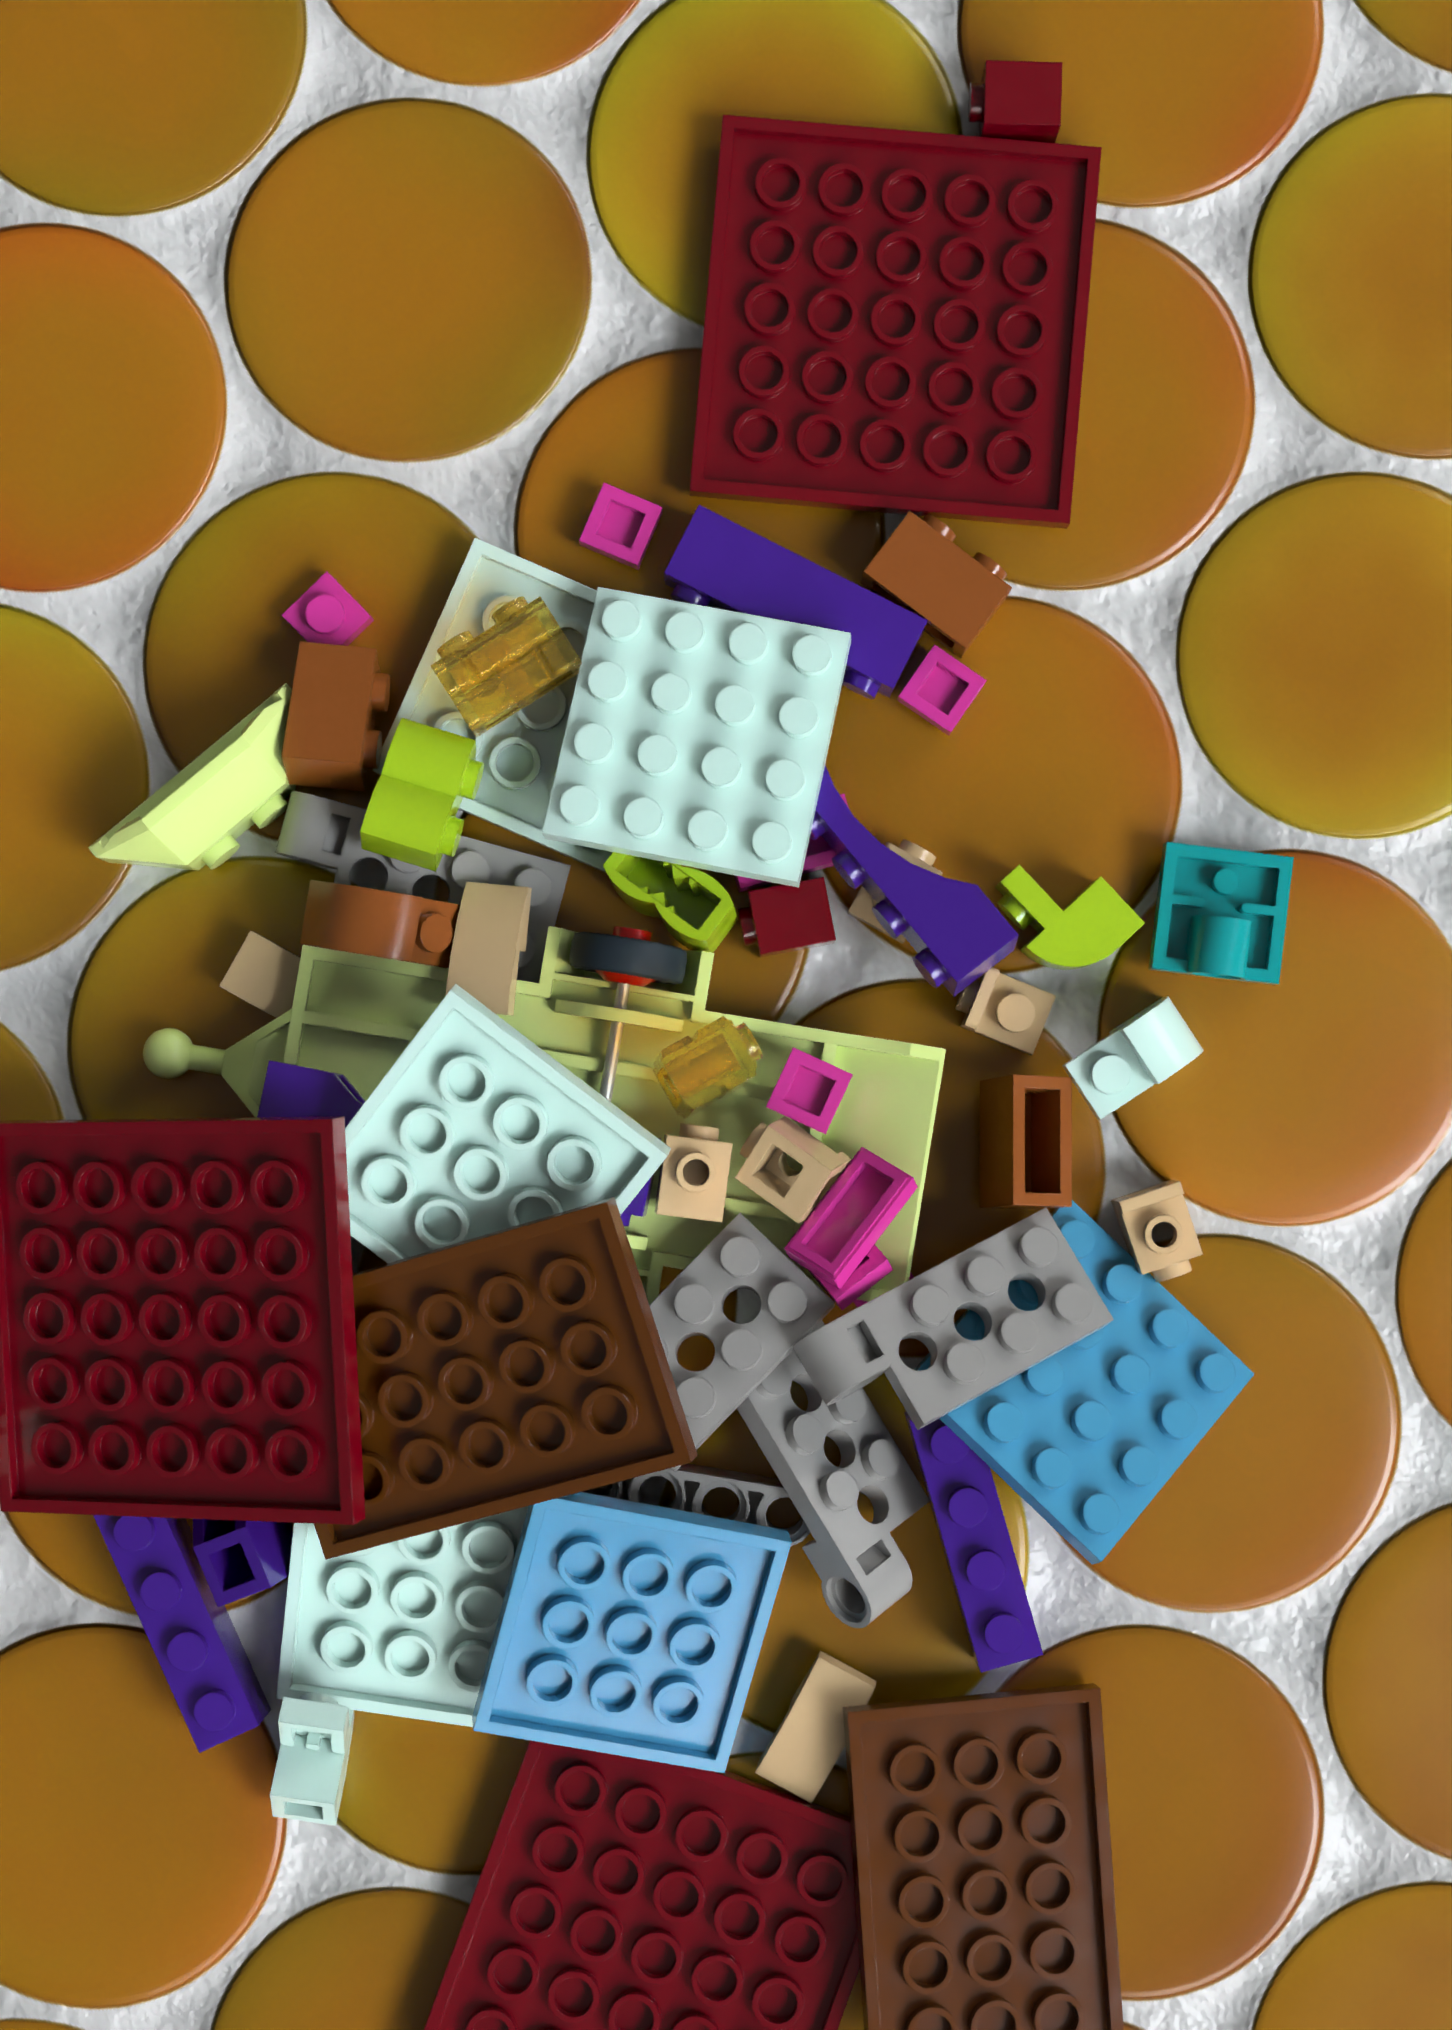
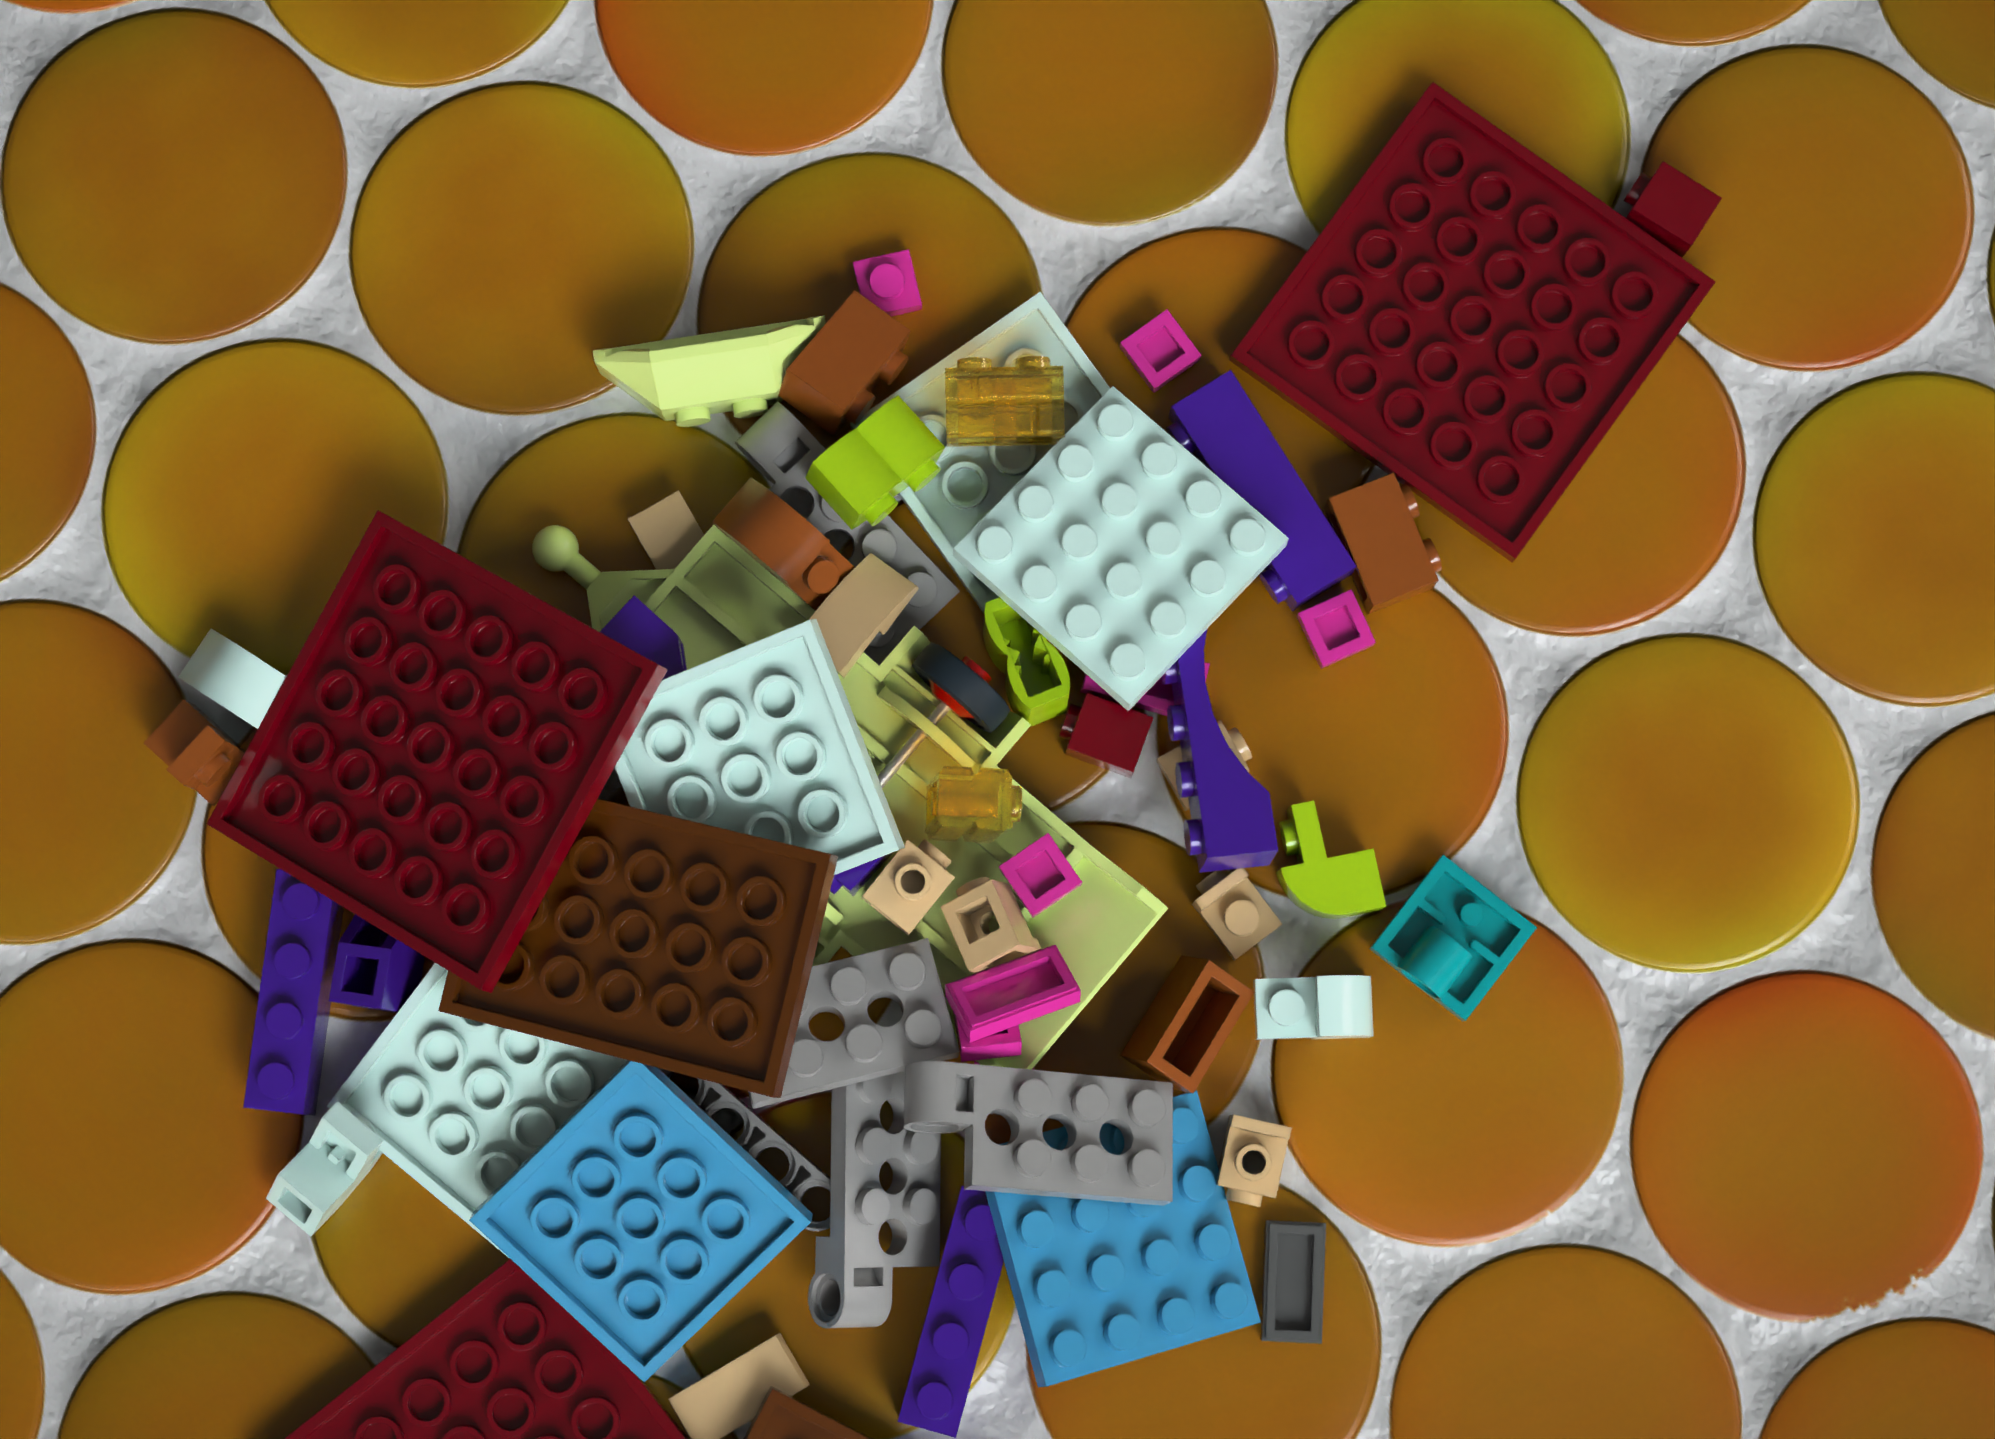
camera: 25 degrees right, 5 degrees down
none -> dark grey tile [1261,1220,1326,1344]

